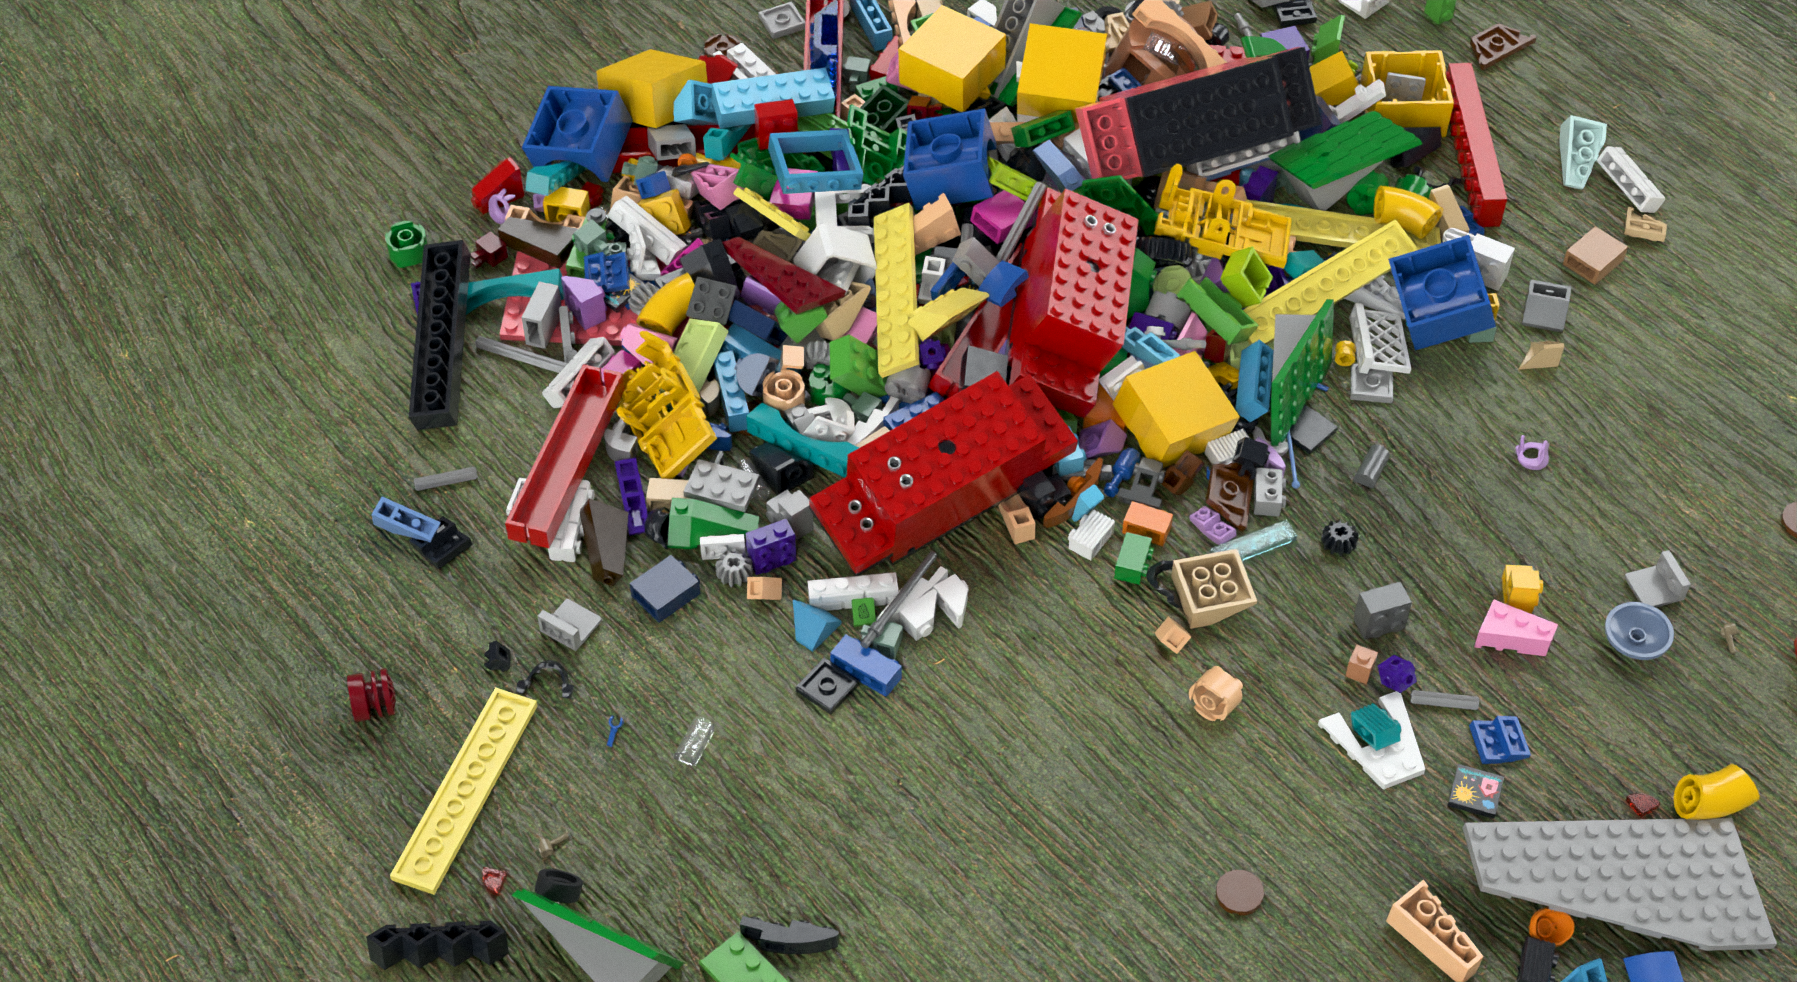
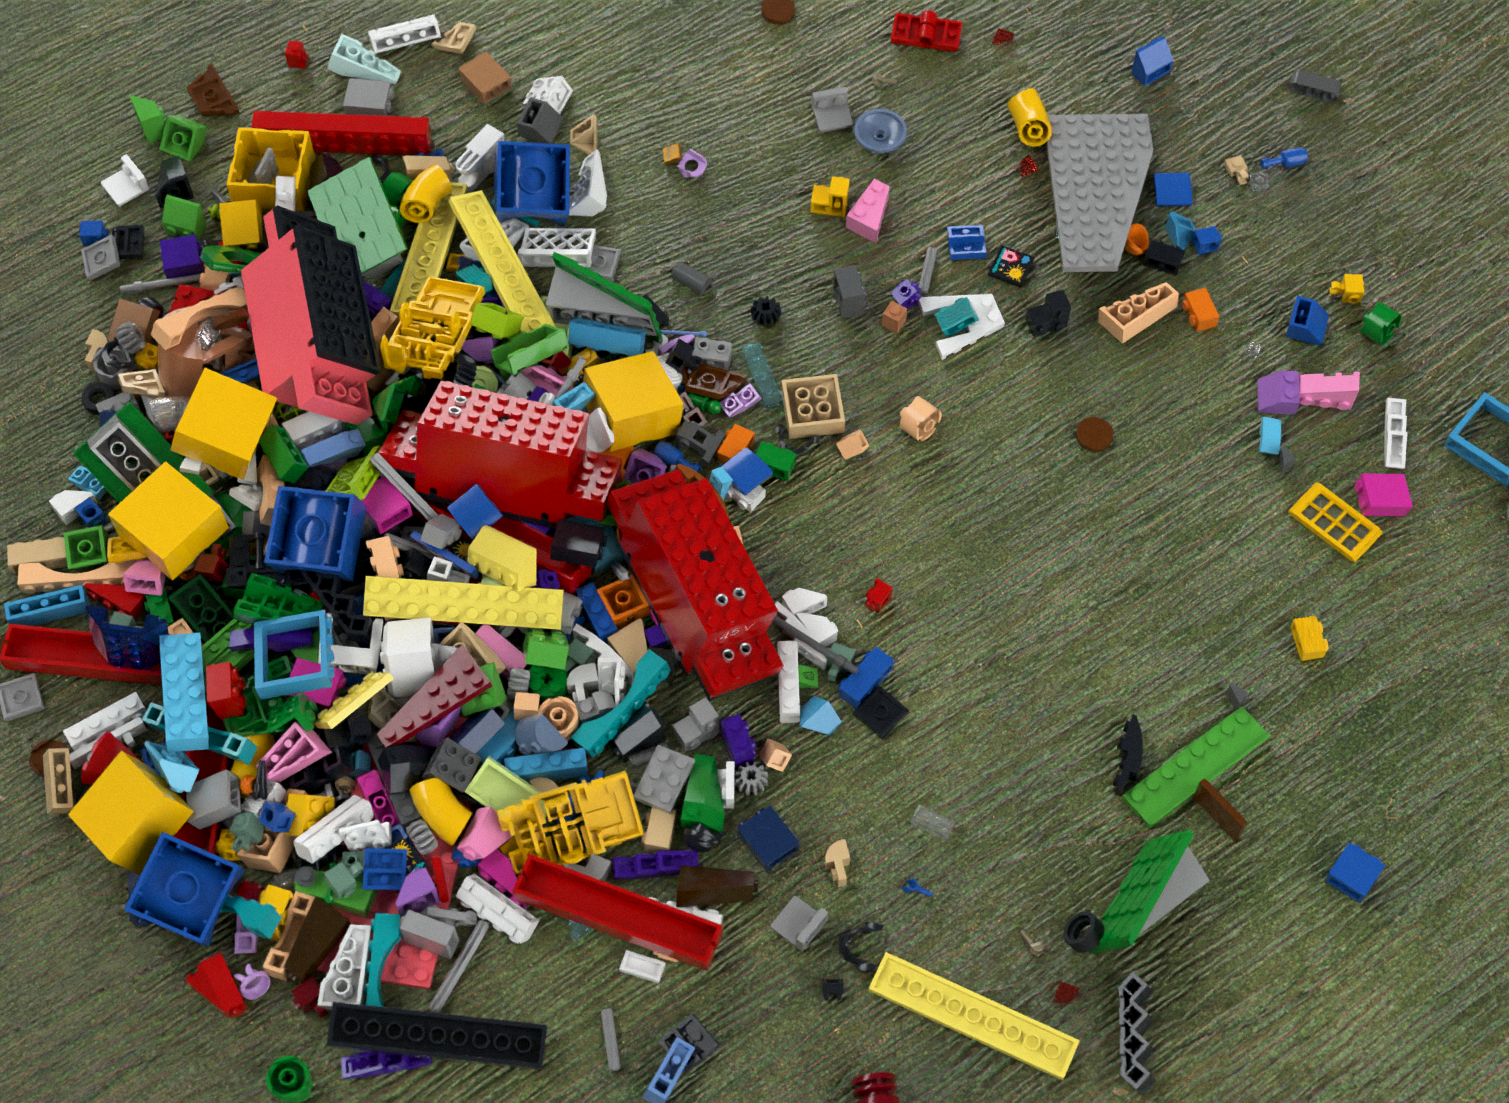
camera: 85 degrees left, 10 degrees up
none -> tan brick [43,748,73,814]
none -> black slope [155,156,194,209]
none -> bright green slope [159,115,208,161]
none -> red brick [285,40,309,69]
none -> white wedge [318,925,371,1010]
none -> light grey brick [343,78,394,116]
none -> red plate [431,857,449,903]
none -> white bracket [523,76,573,114]
none -> white wedge [569,149,607,216]
none -> pearl gold tile [663,143,682,166]
none -> green pin [688,393,722,415]
none -> blue slope [721,448,773,496]
none -> tan brick [825,839,850,887]
none -> red brick [864,578,893,613]
none -> black brick [1025,290,1071,336]

